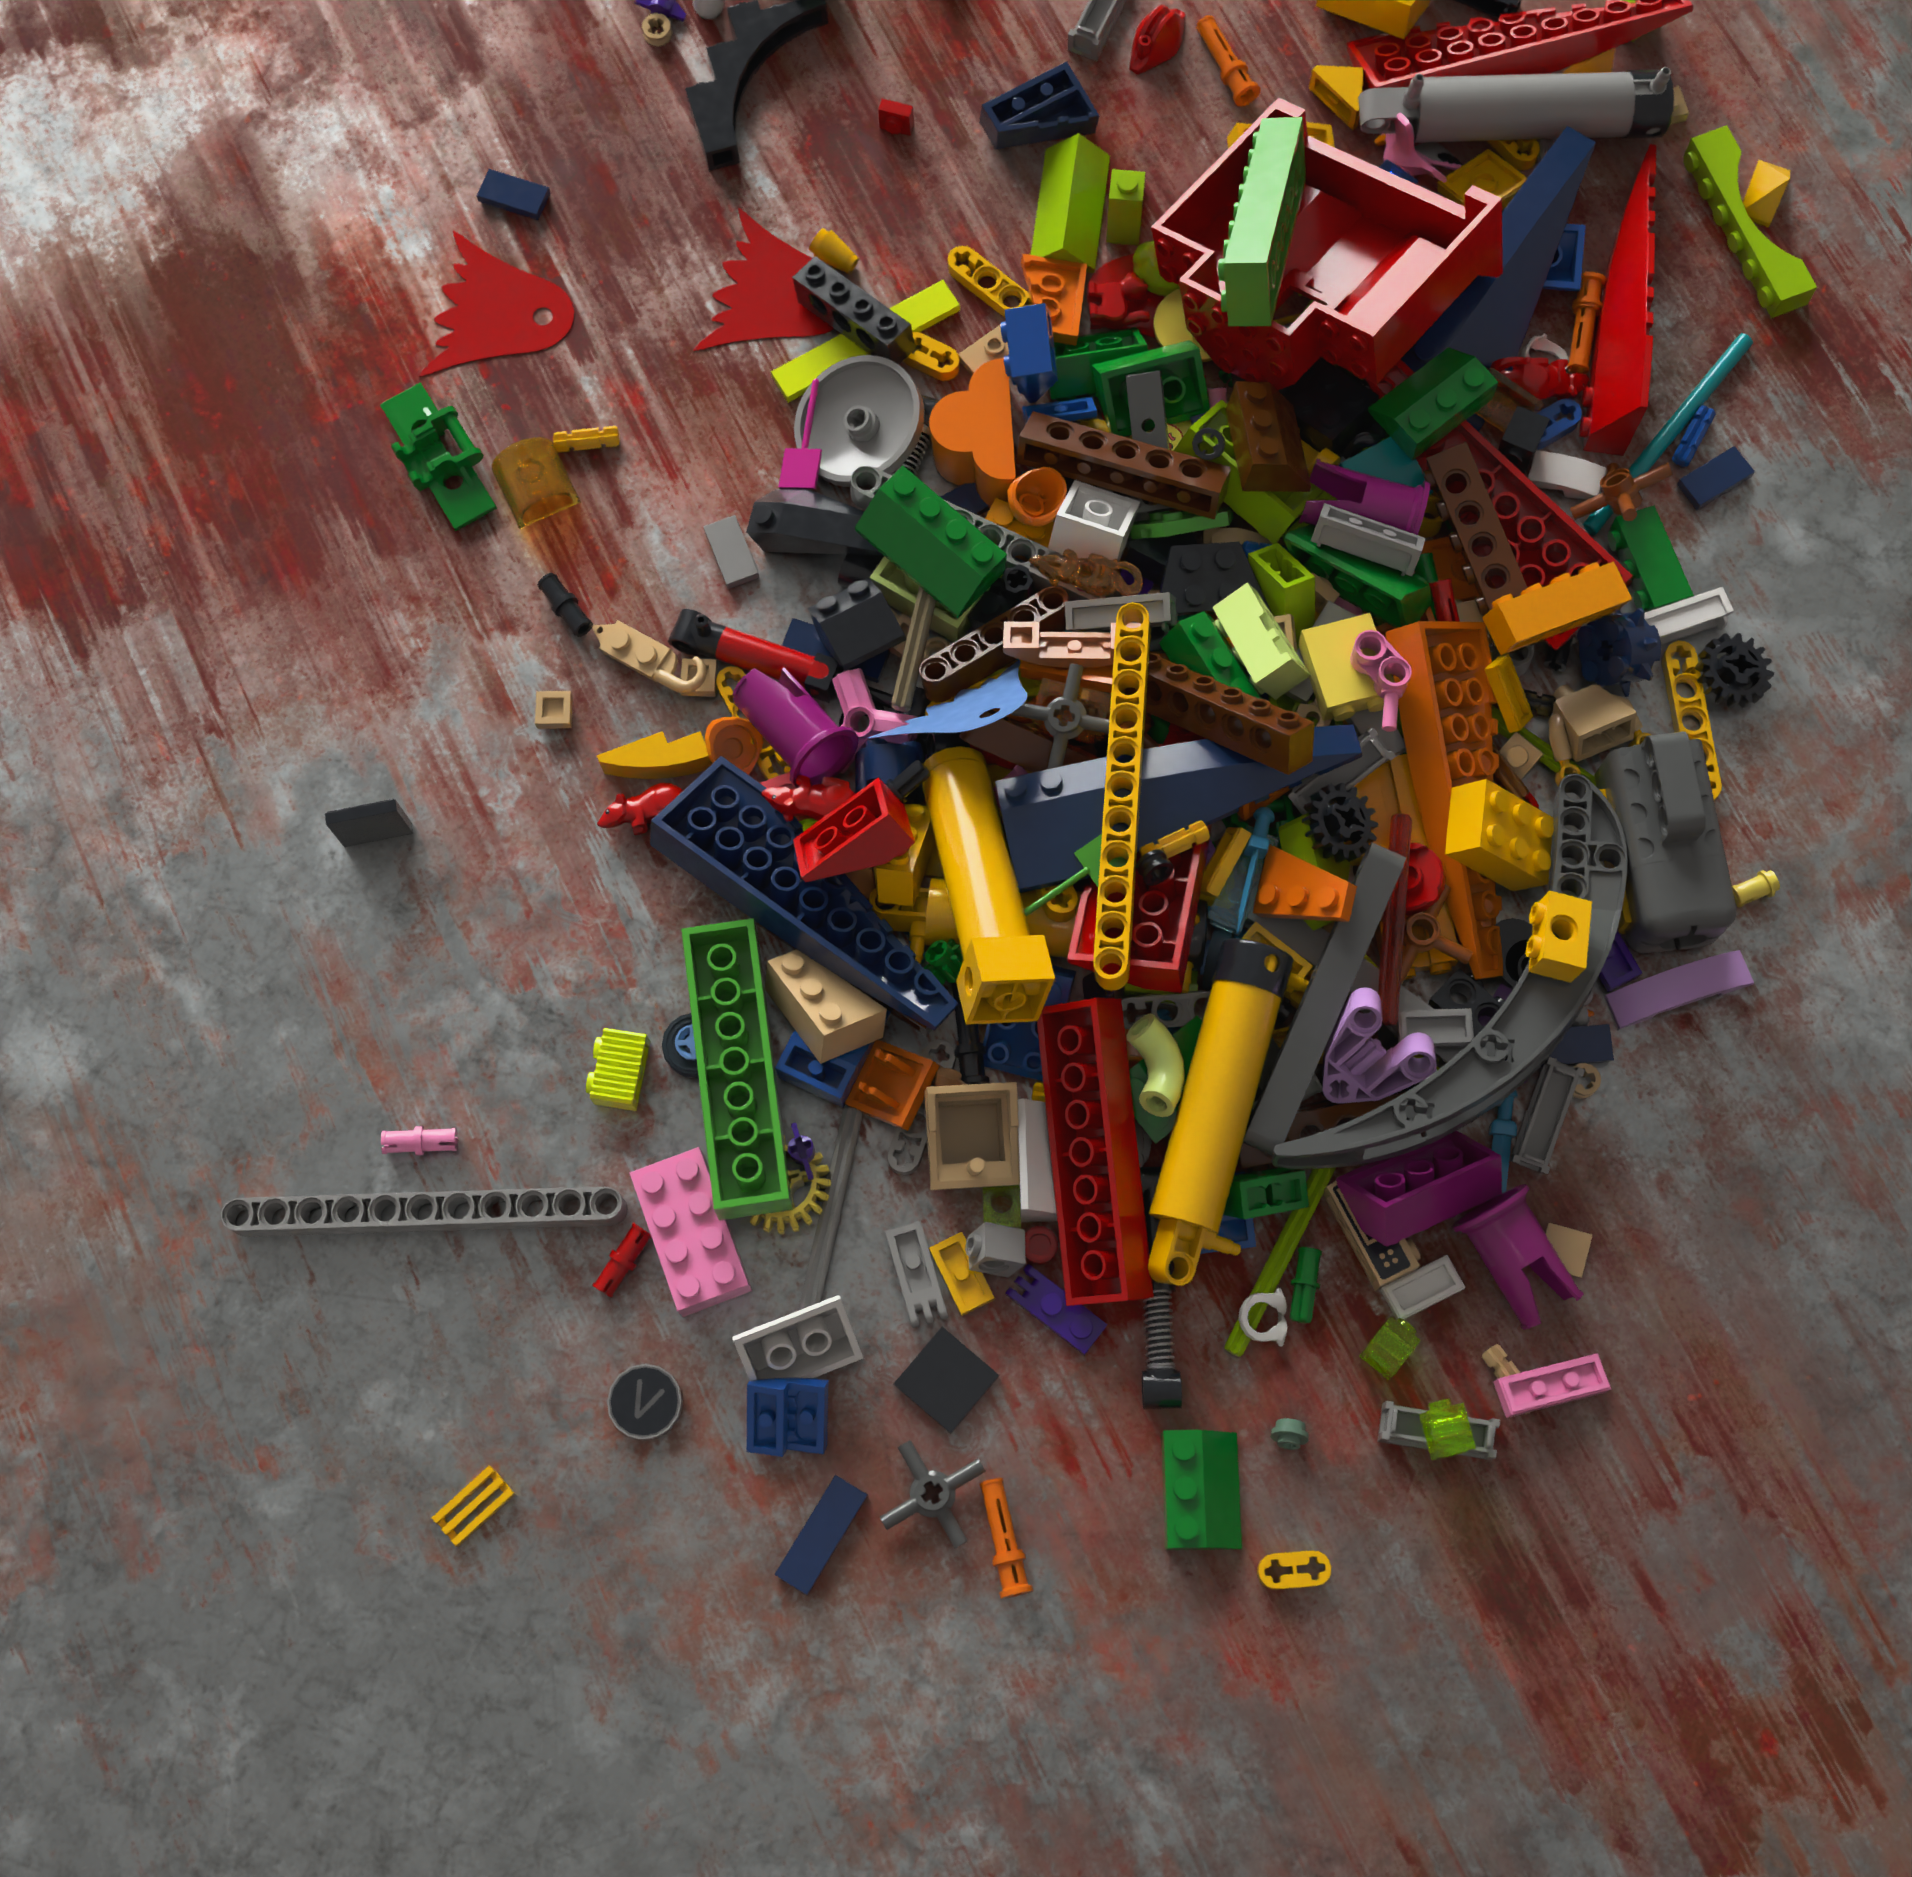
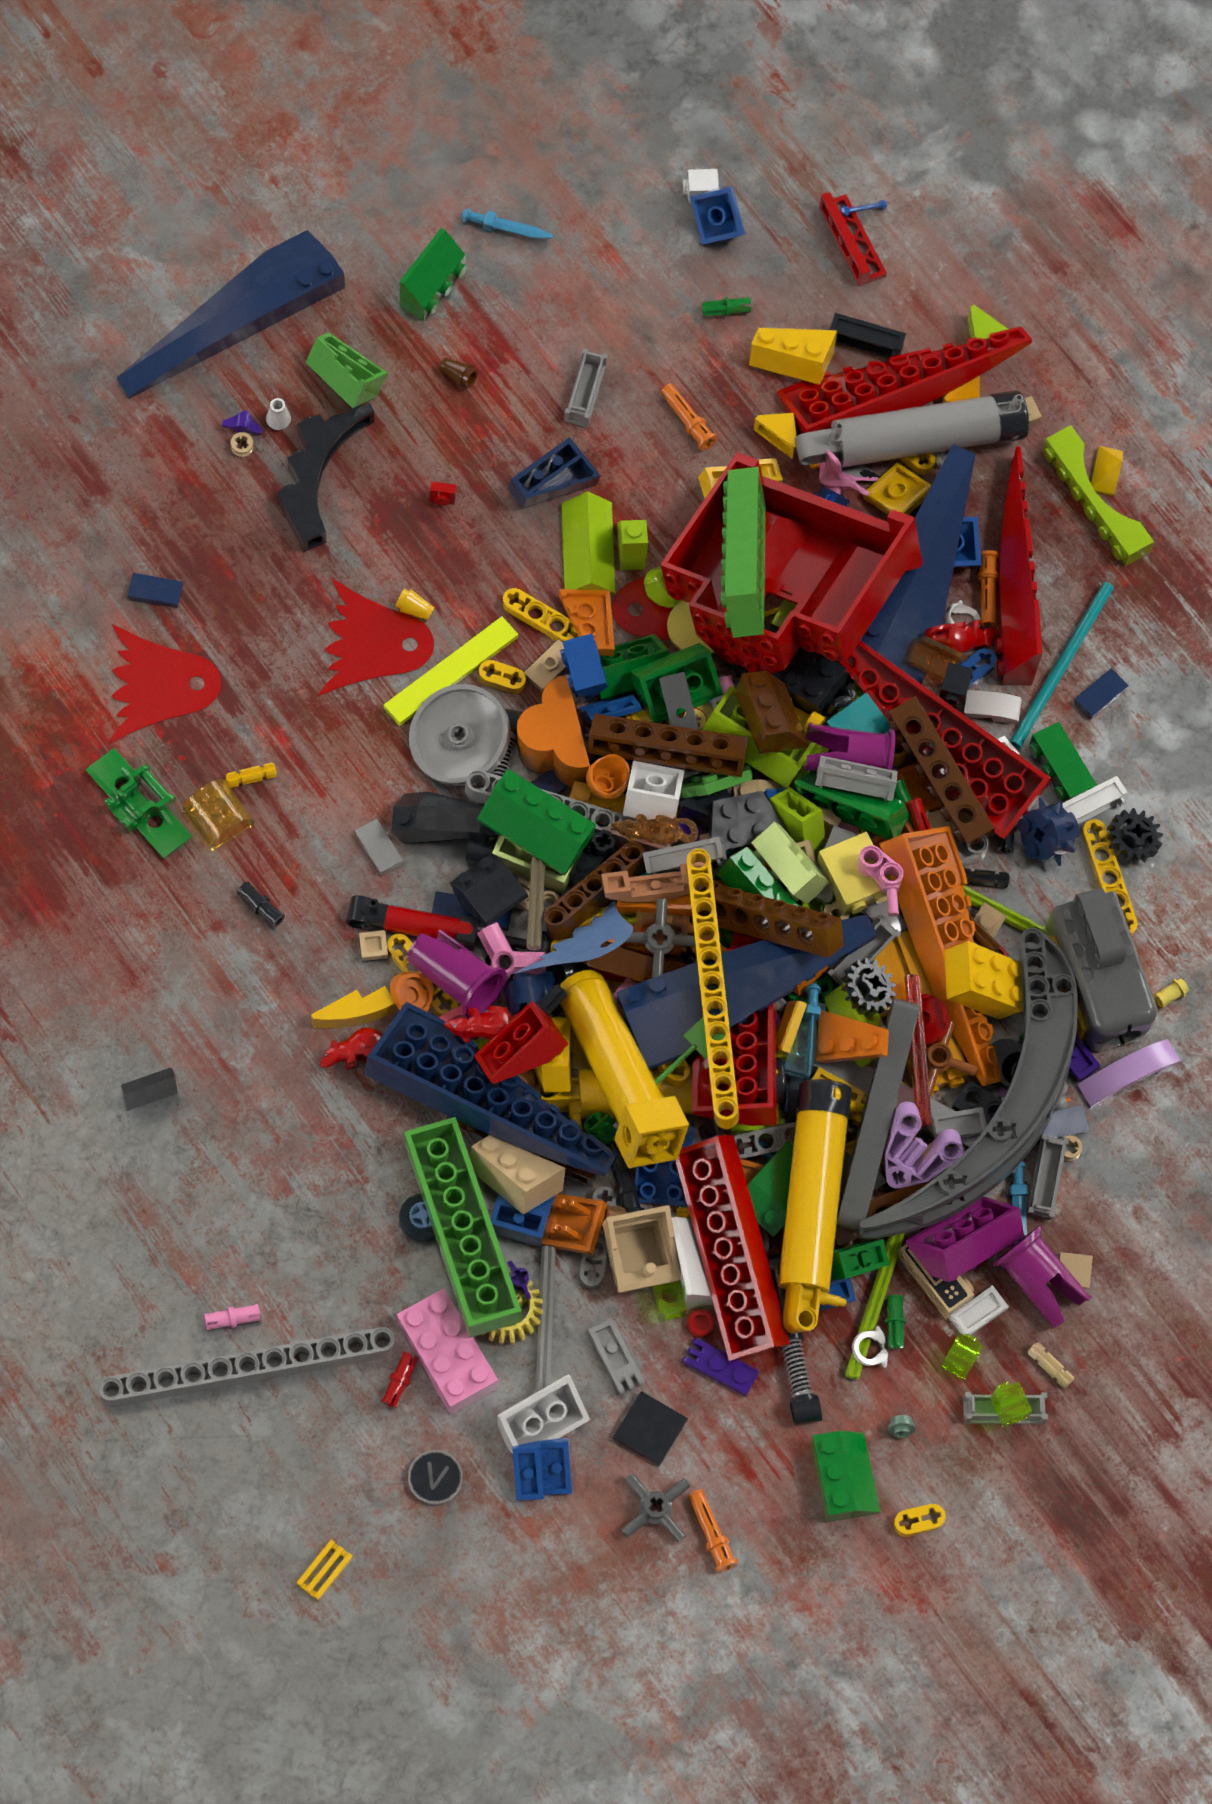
camera: 20 degrees left, 5 degrees down
tan plate [535,691,573,729] -> none
neon yellow brick [586,1028,651,1111] -> none
tan plate [592,620,706,694] -> none
dark blue tile [774,1475,868,1595] -> none
dark pink piece [778,379,822,489] -> none
black brick [792,256,915,365] -> none
yellow plate [929,1232,995,1316] -> none
light grey brick [965,1222,1026,1278] -> none
red animal [1089,273,1151,330] -> none
yellowish green cylinder [1126,1013,1185,1117] -> none
red hat [1129,4,1186,75] -> none
black bush [1136,849,1174,886] -> none
yellow axle [1139,820,1210,859] -> none
black bush [1192,428,1225,460] -> none
green slope [1368,347,1498,461] -> none
light orange brick [1482,561,1632,655] -> none
yellow tile [1484,654,1533,733] -> none
bright pink tile [1493,1353,1611,1418] -> none
yellow brick [1526,890,1592,983] -> none
tan torso [1548,684,1651,787] -> none
dark orange bar [1570,462,1673,521] -> none
blue axle [1672,405,1716,467] -> none

